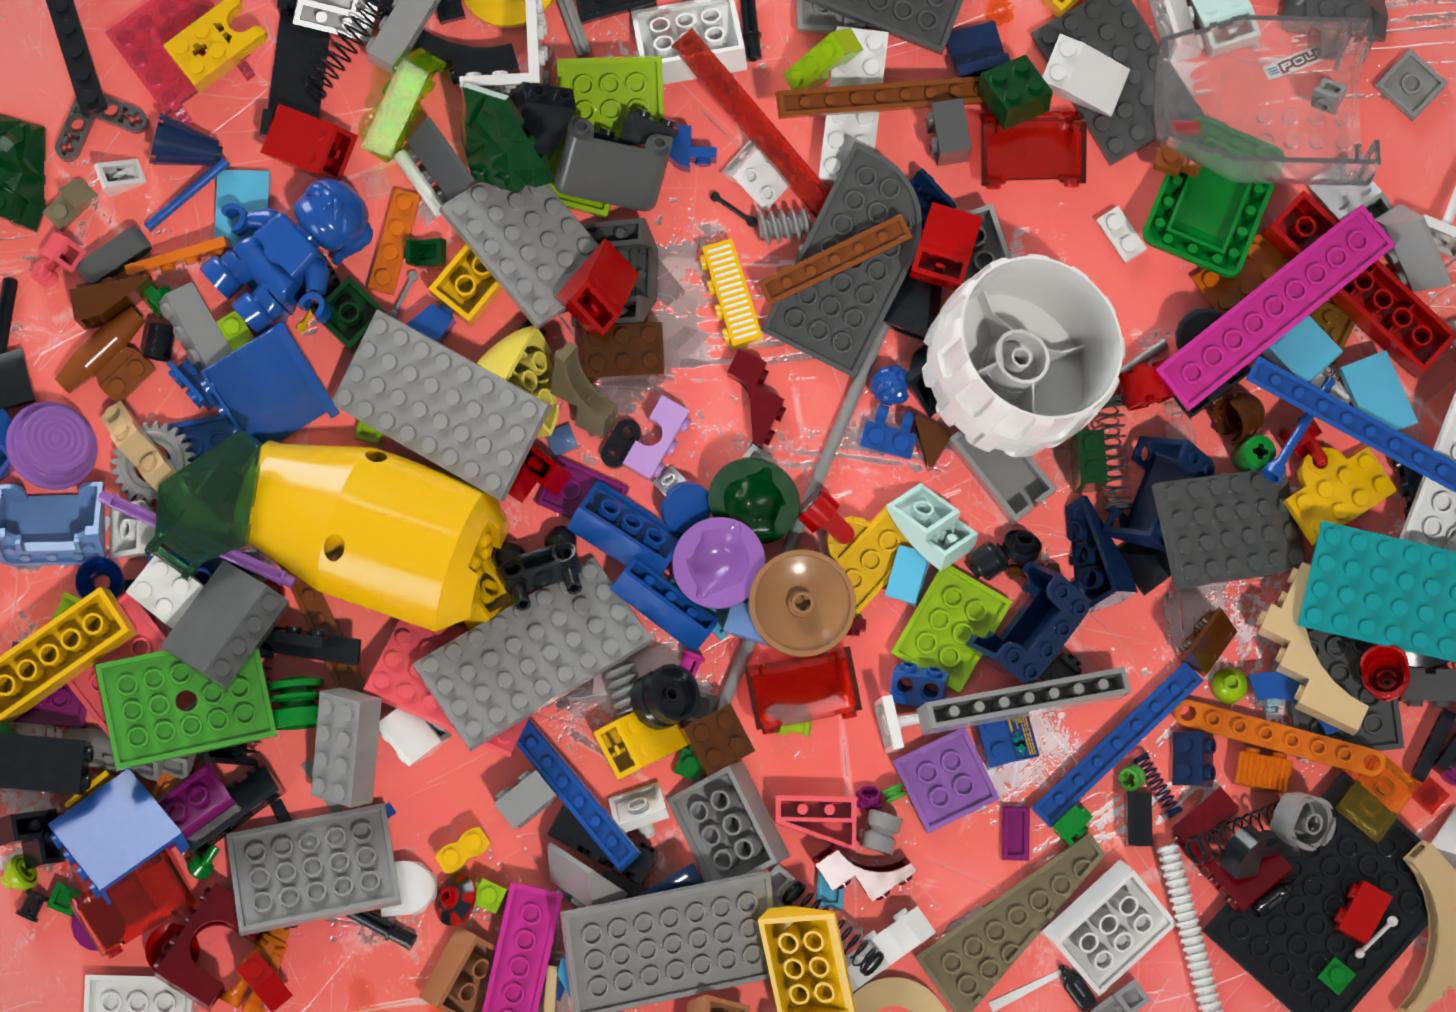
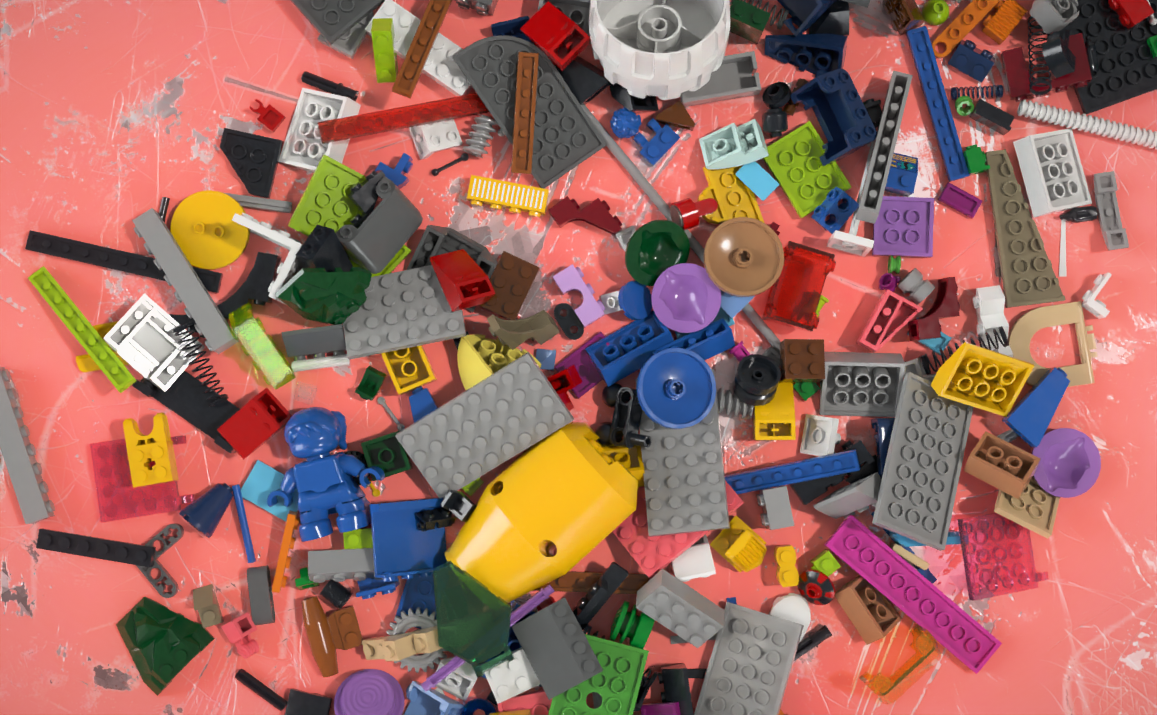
camera: 65 degrees left, 5 degrees up
reddish brown slope [69,272,157,330] -> none
white slope [94,159,147,198] -> none
orange plate [368,188,421,296] -> none
none -> black hinge [415,507,457,532]
none -> black bracket [440,490,477,522]
none -> blue dish [636,348,716,429]
none -> yellow piece [710,516,767,573]

